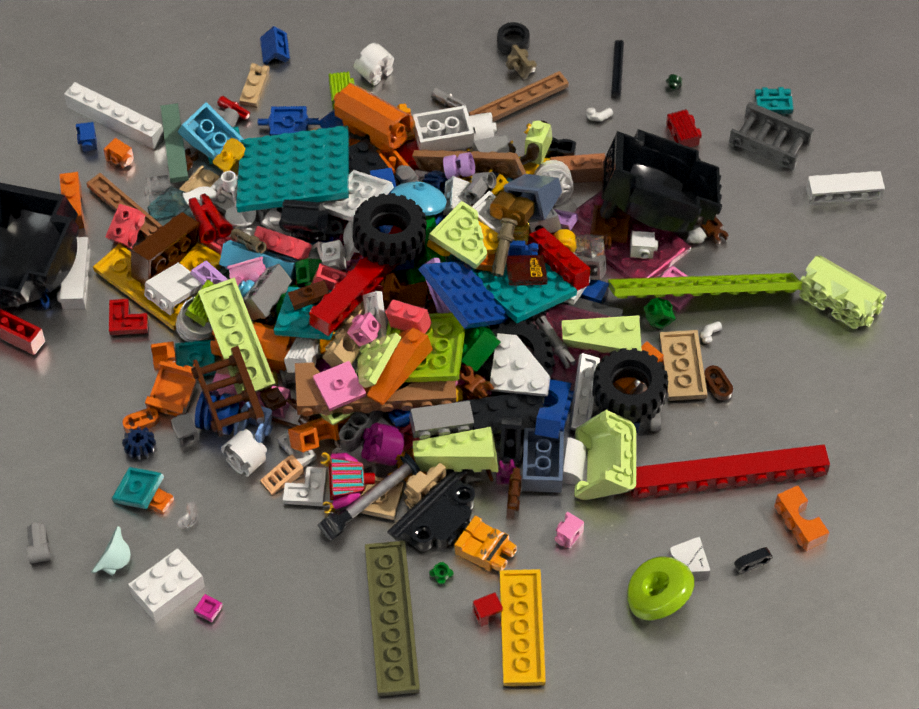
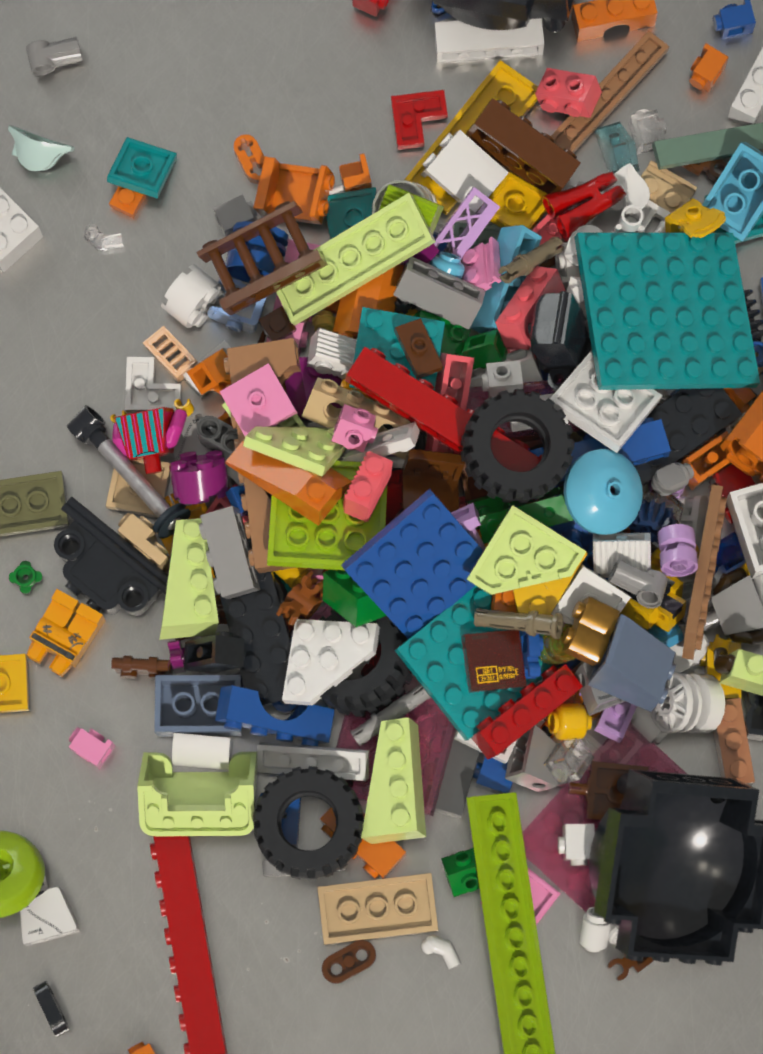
camera: 90 degrees right, 20 degrees up
dark blue gear [122,425,156,460] -> none
none -> white brick [579,907,611,952]

